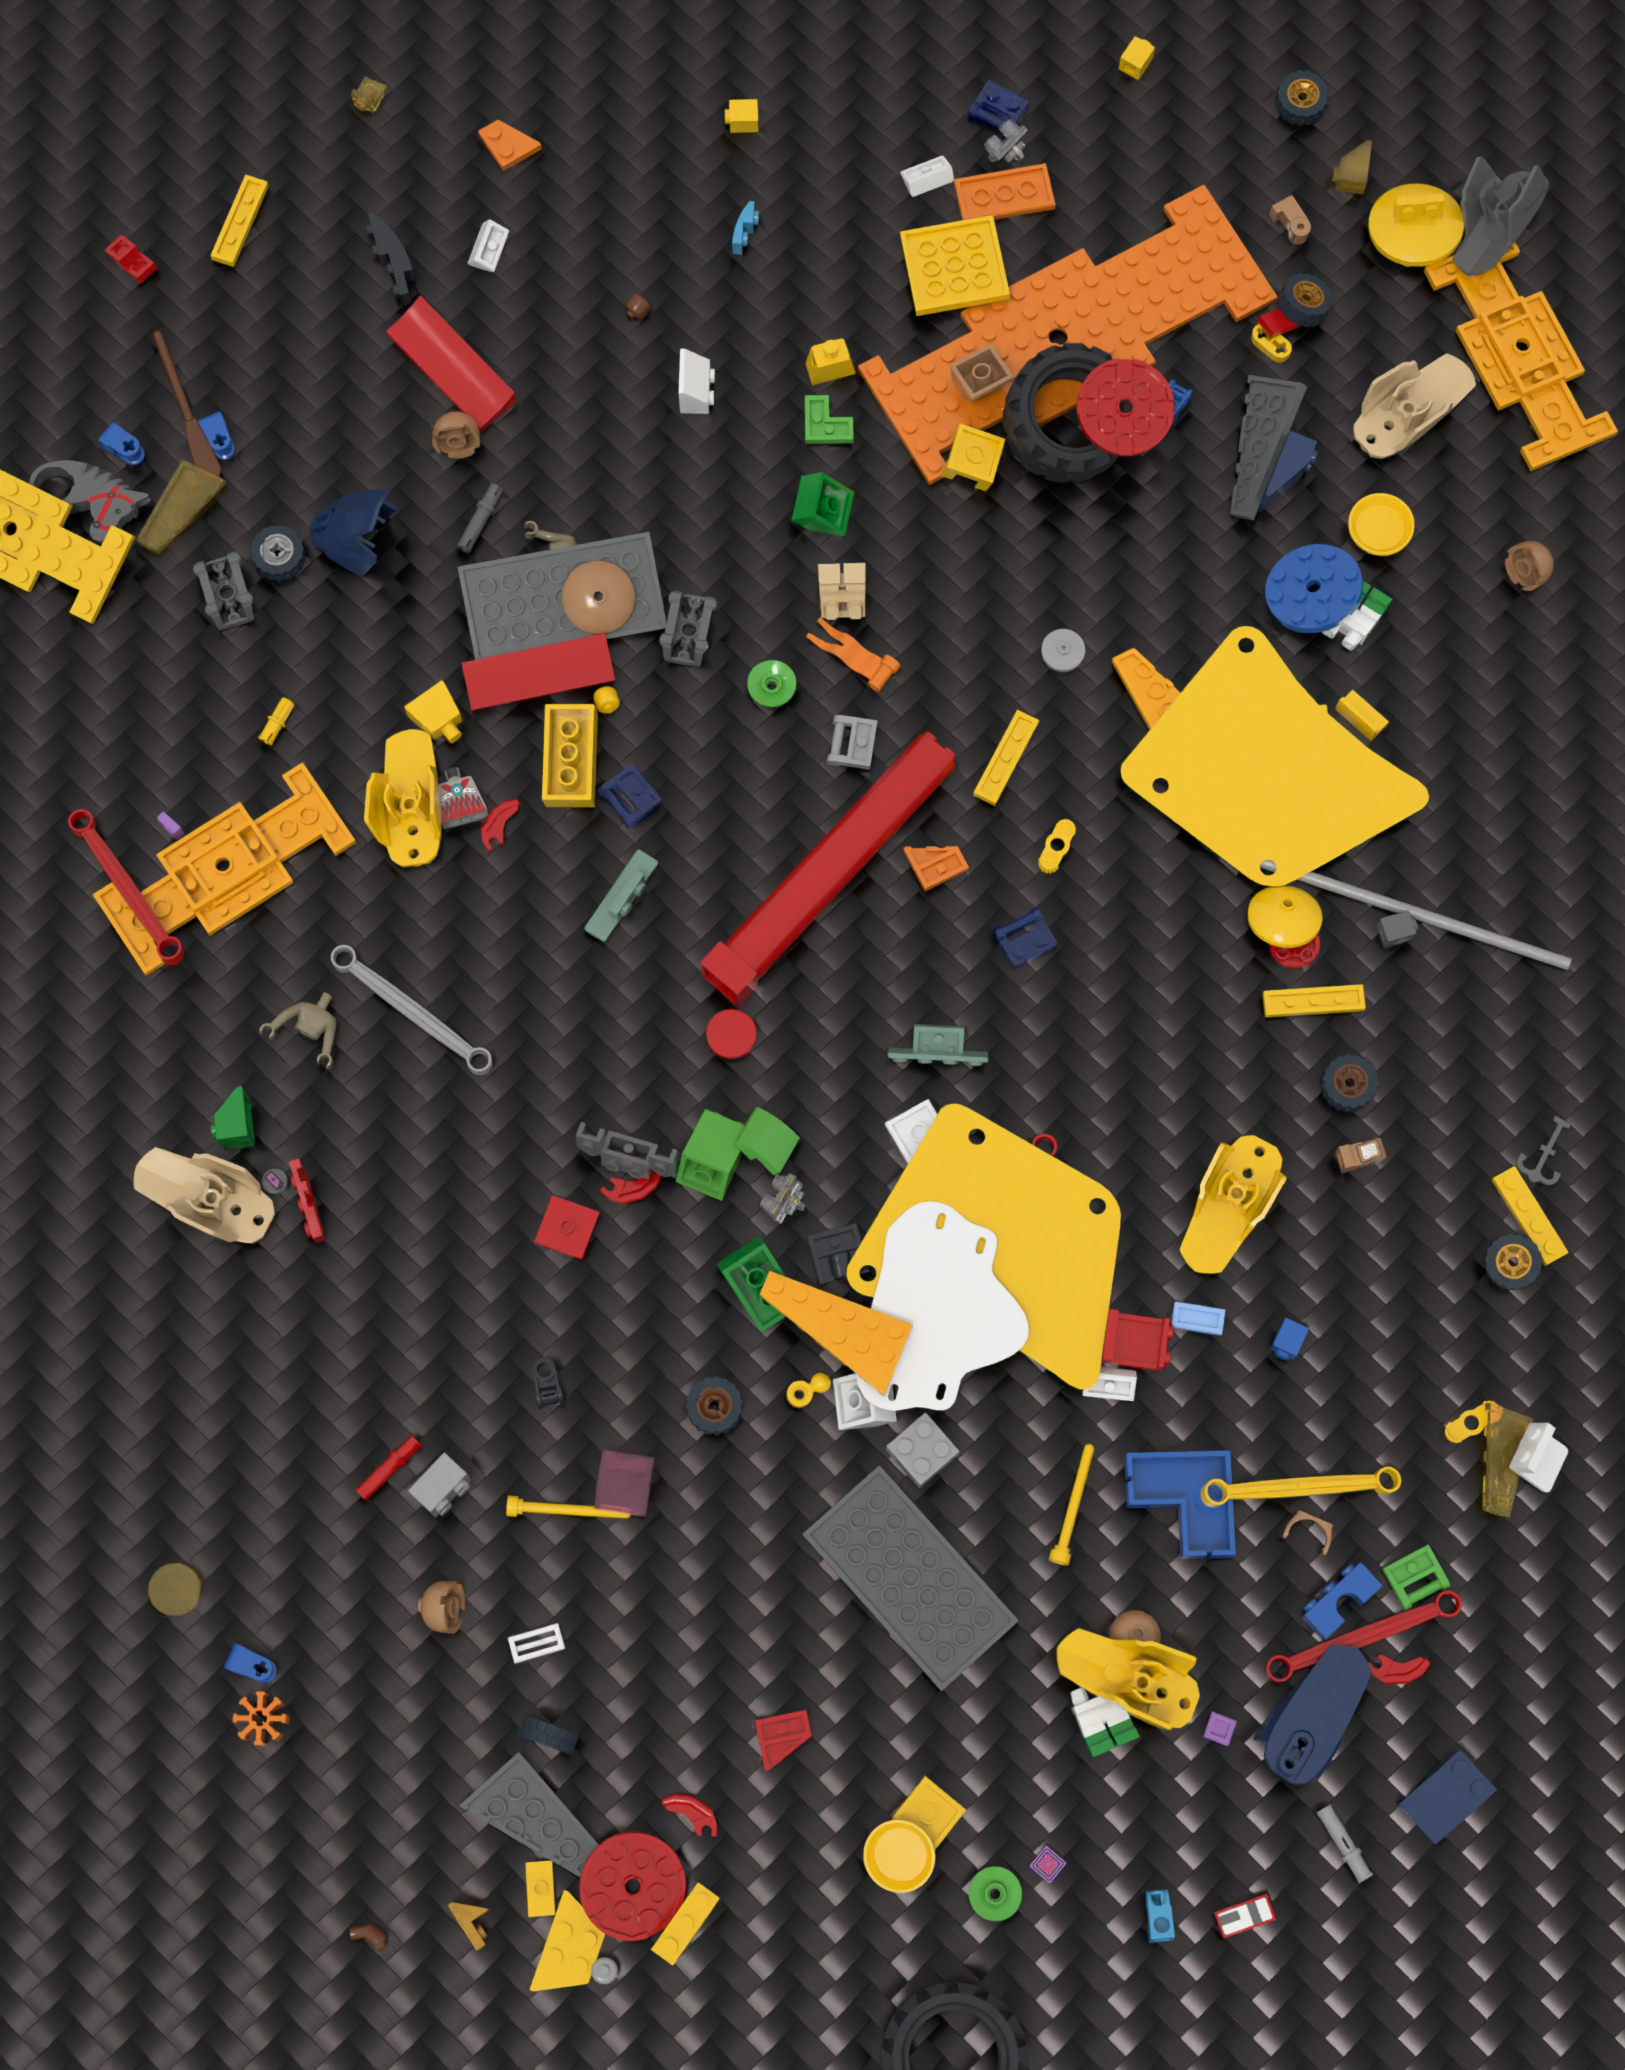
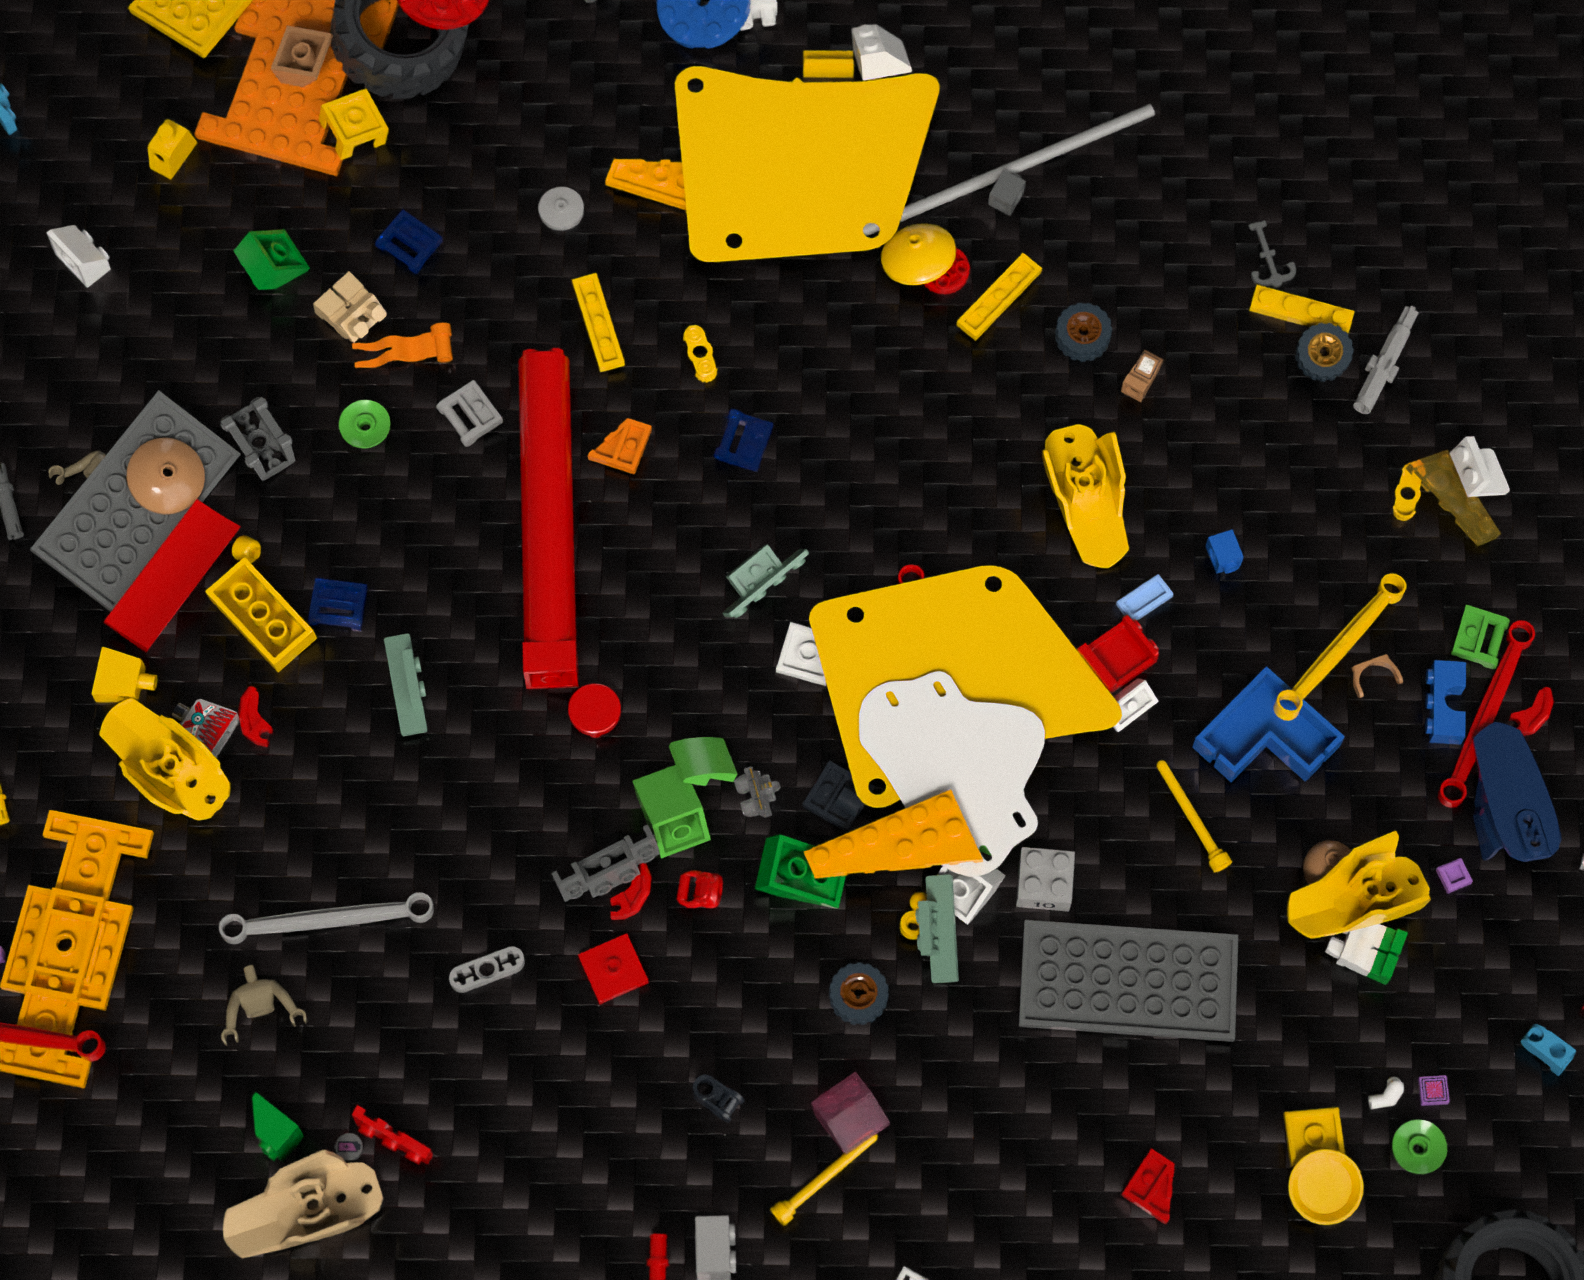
camera: 45 degrees left, 5 degrees down
bright green plate [805,395,853,444] -> none
none -> clear blue plate [375,210,443,274]
none -> light grey beam [449,947,525,992]
none -> red piece [677,870,723,908]
none -> white slope [852,24,912,80]
none -> sand green bracket [915,874,958,983]
none -> light grey piece [1354,306,1419,414]
none -> white arm [1368,1077,1404,1109]

